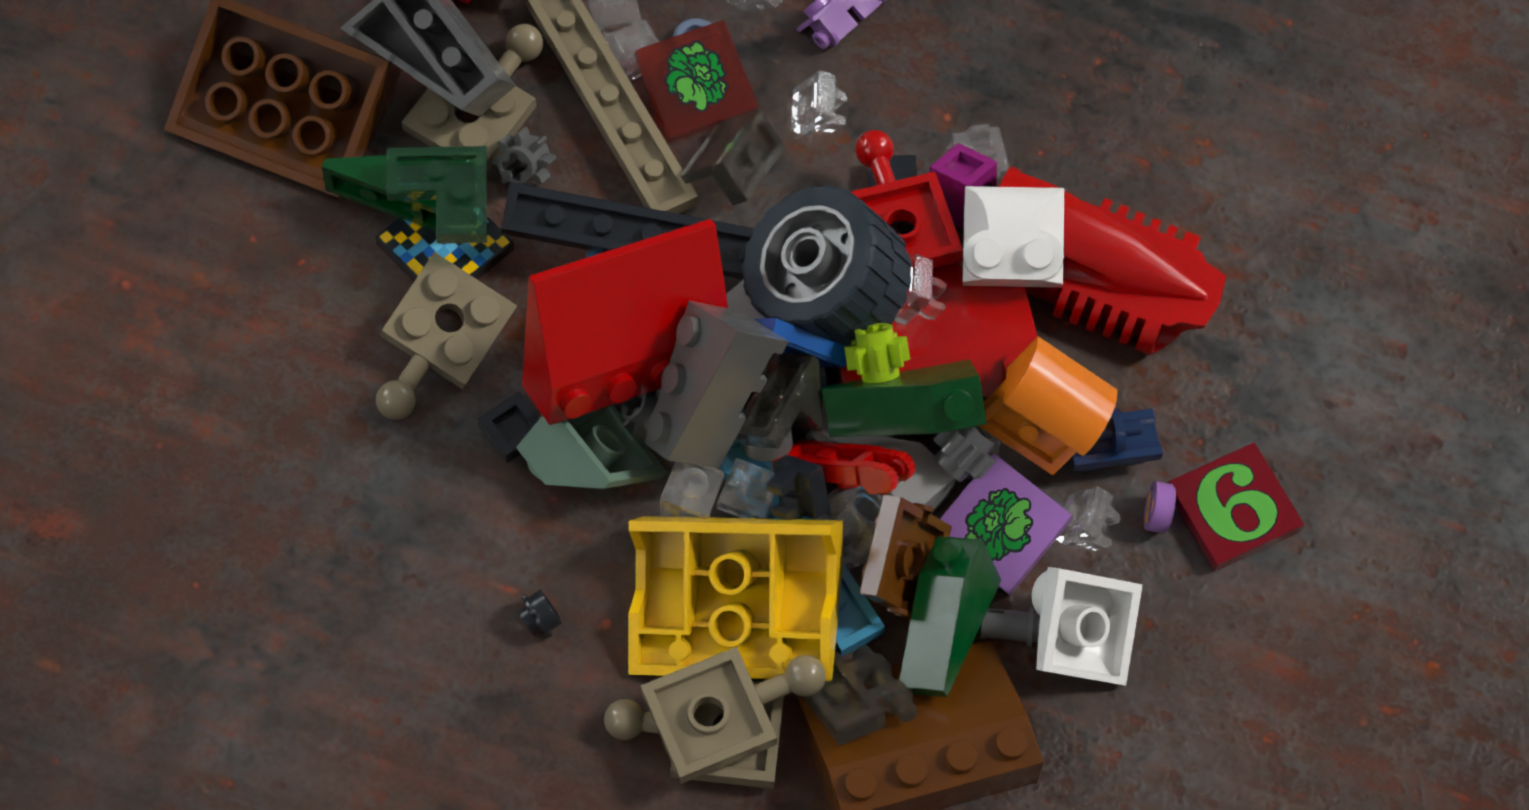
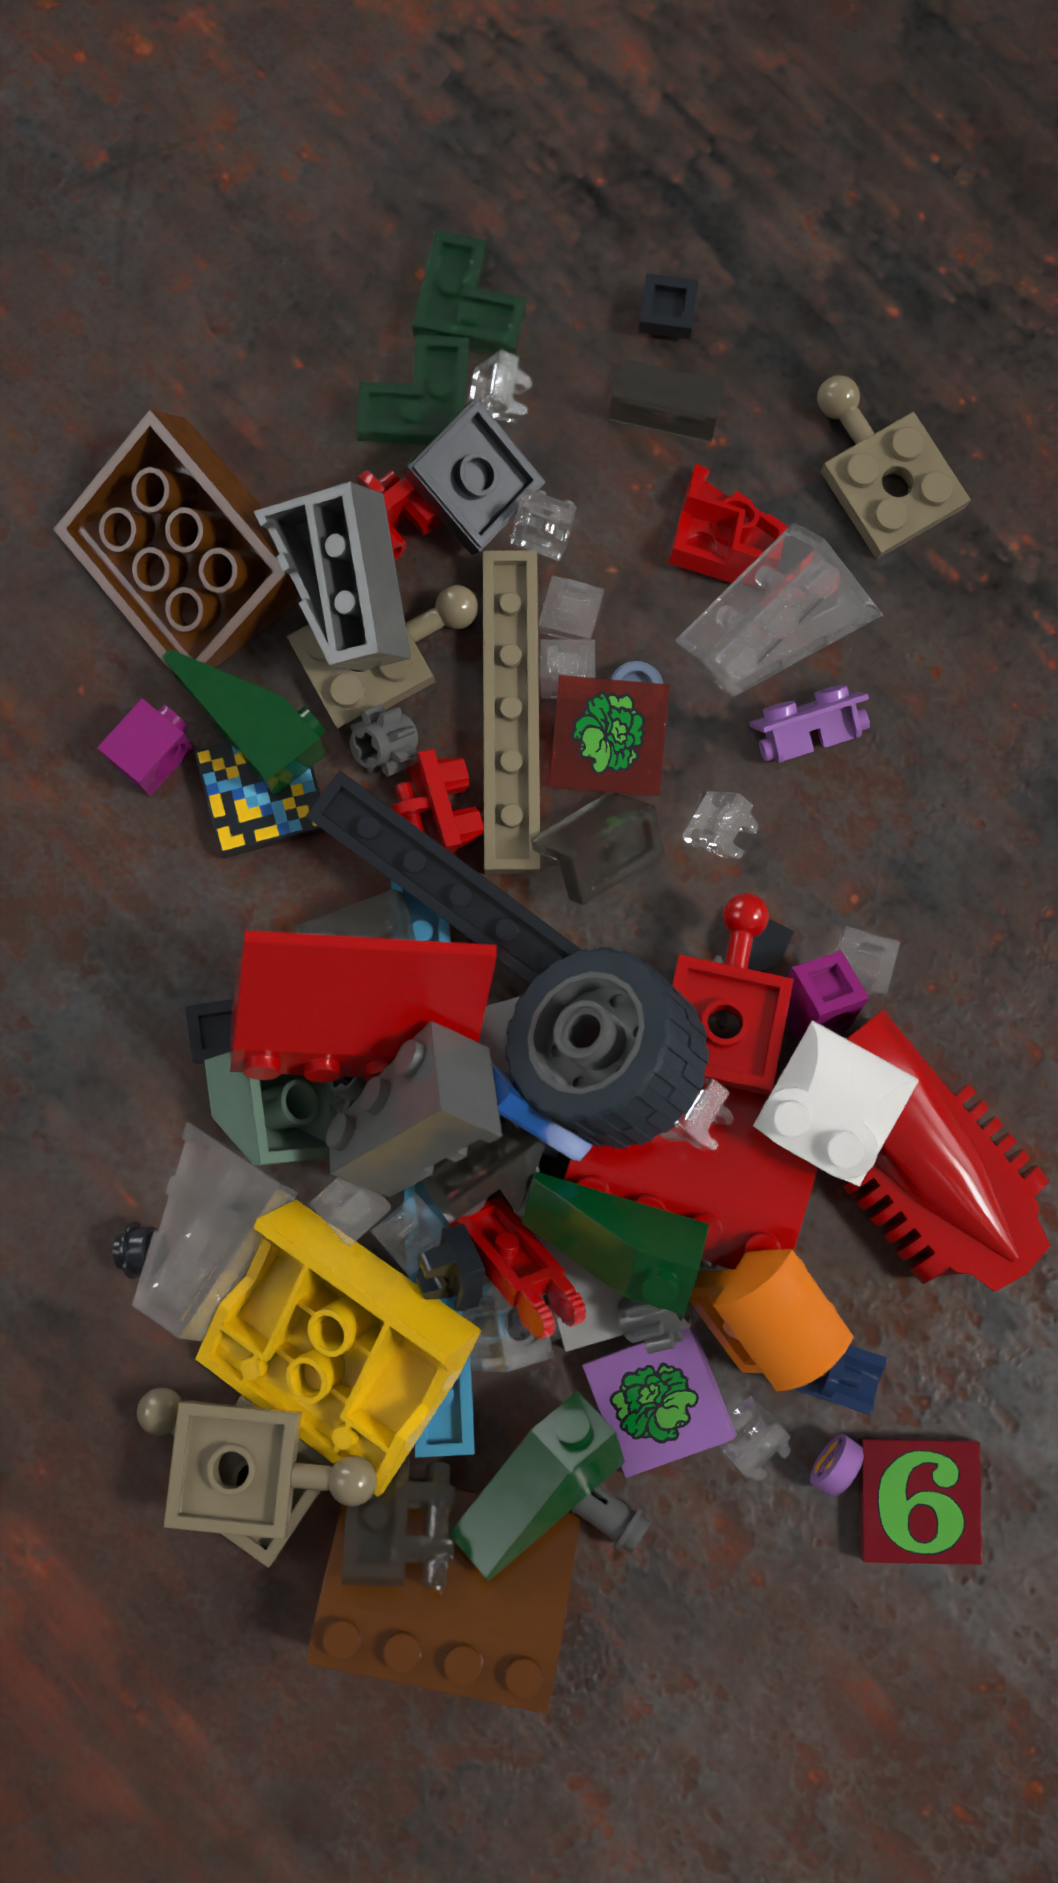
camera: 30 degrees right, 15 degrees up
dark tan plate [376,252,517,420] -> none
clear green plate [386,146,487,244] -> none
lime gear [844,323,910,383] -> none
reddish brown plate [860,495,952,620] -> none
white slope [1032,567,1143,686] -> none
none -> magenta brick [97,698,194,797]
none -> clear wedge [132,1122,299,1341]
none -> red hips [391,749,484,854]

